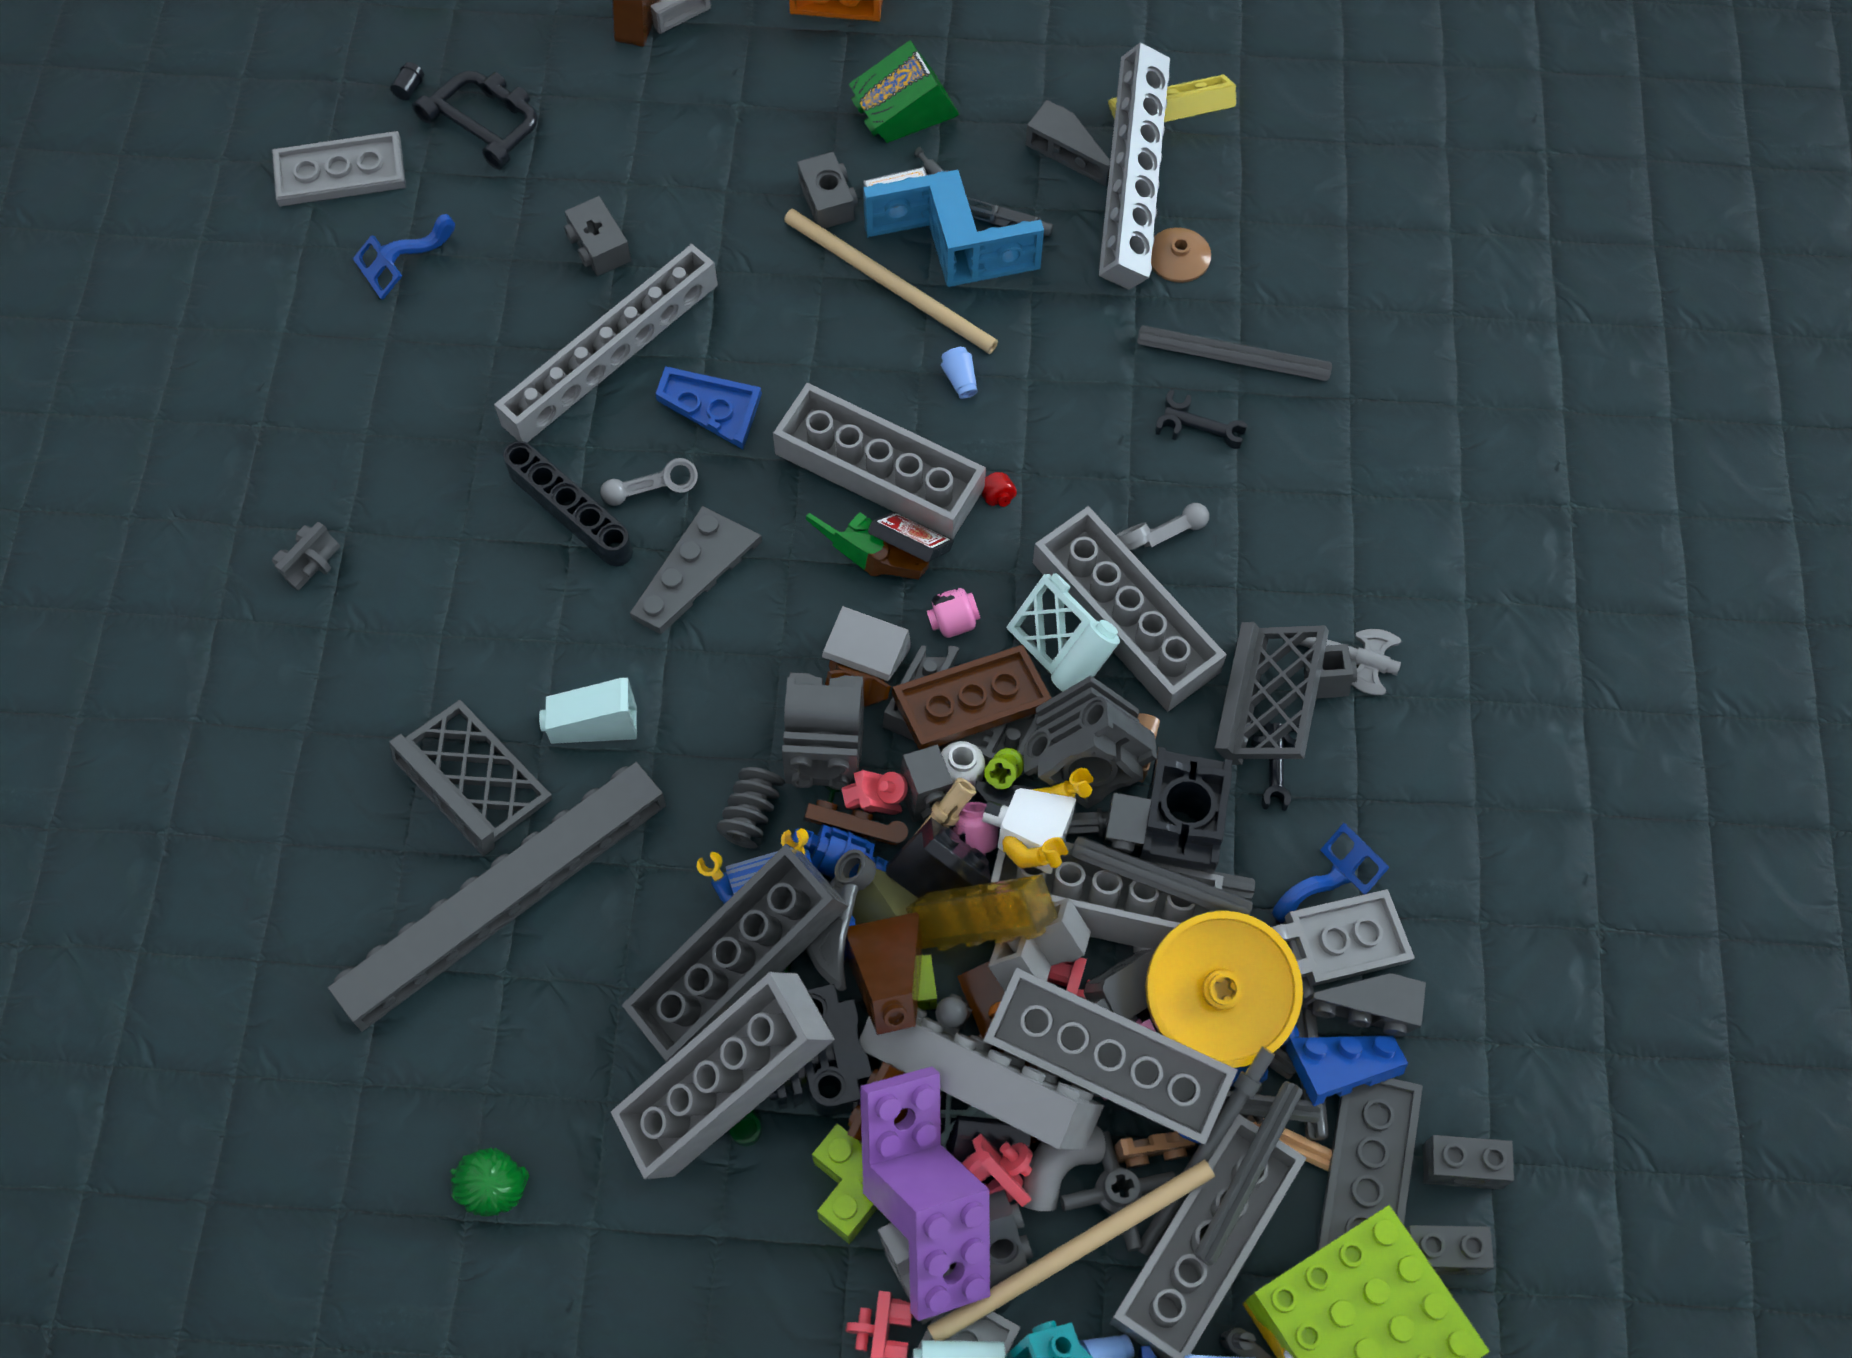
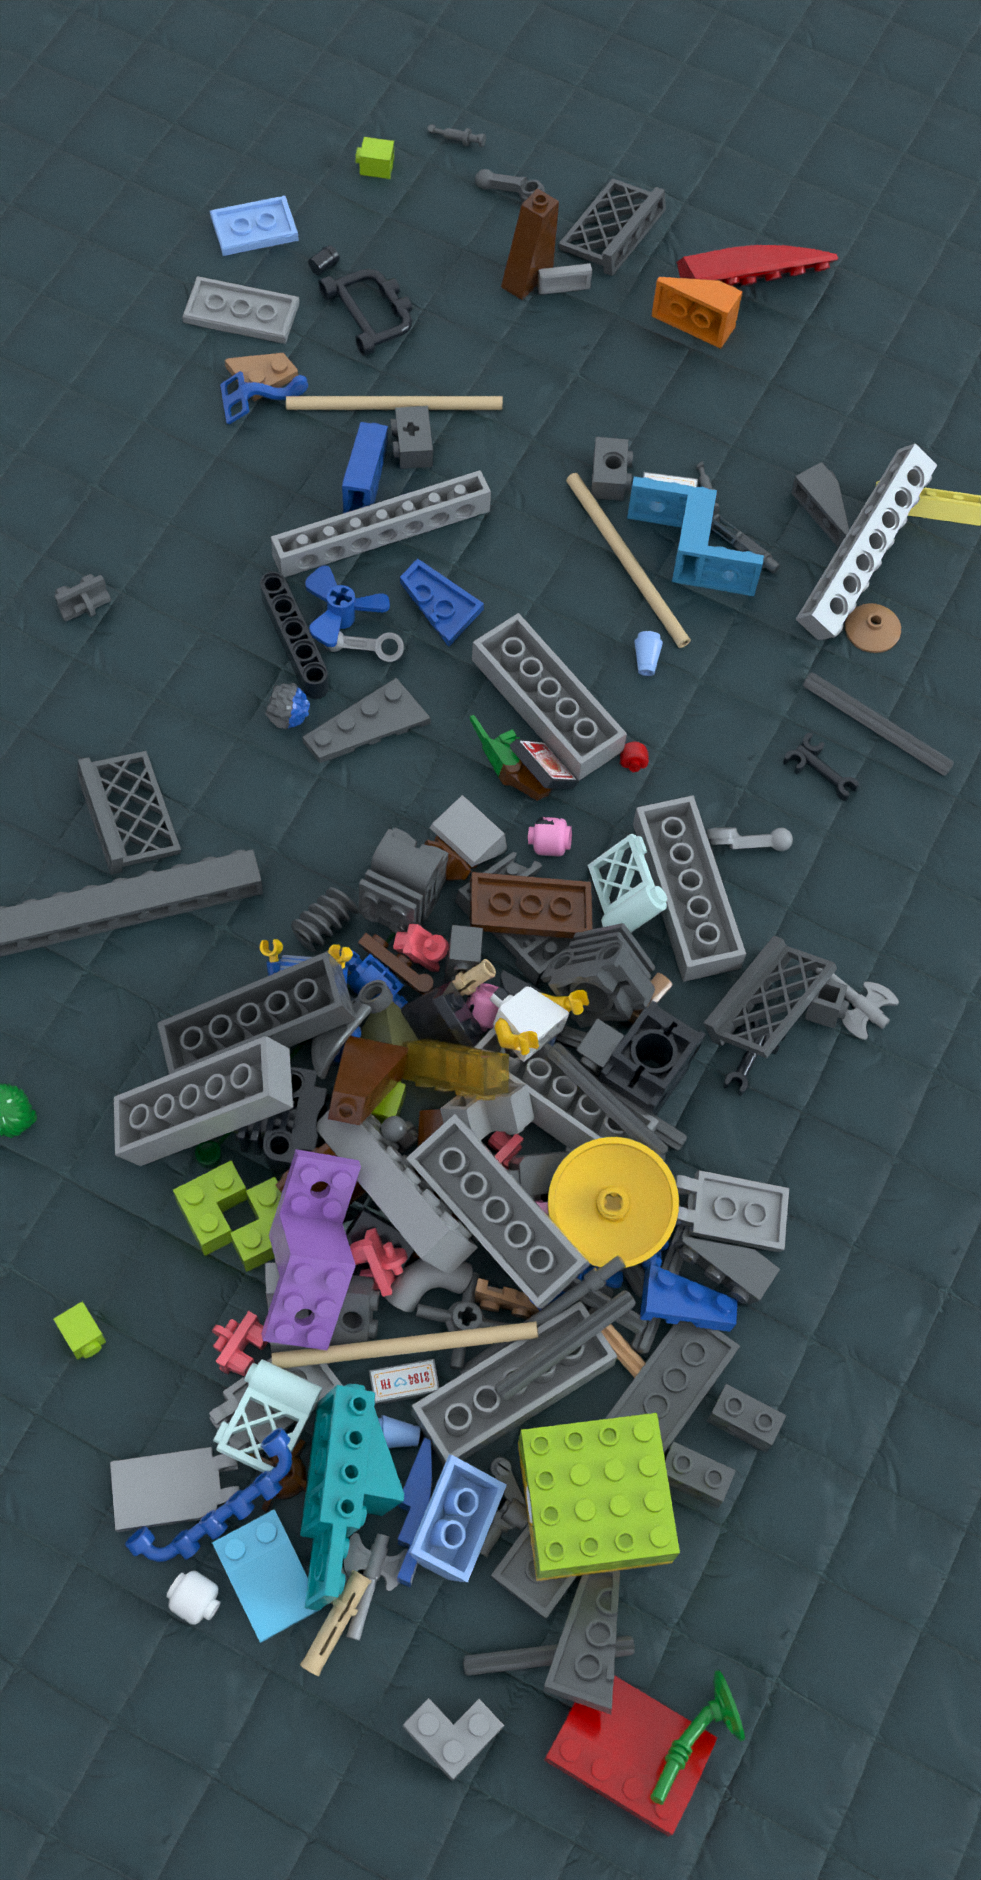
camera: 20 degrees right, 0 degrees up
light aqua slope [539,678,637,744] -> none
green slope [849,40,959,143] -> none
white head [941,741,985,789] -> none
lime bush [984,748,1024,789] -> none
blue piece [1272,823,1390,923] -> none
none -> lime brick [173,1161,248,1256]
none -> light blue tile [210,196,299,256]
none -> medium nougat wing [225,353,299,401]
none -> dark grey piece [265,683,310,730]
none -> tan piece [286,396,503,410]
none -> blue piece [305,565,390,647]
none -> blue slope [342,422,388,514]
none -> white tile [369,1359,439,1405]

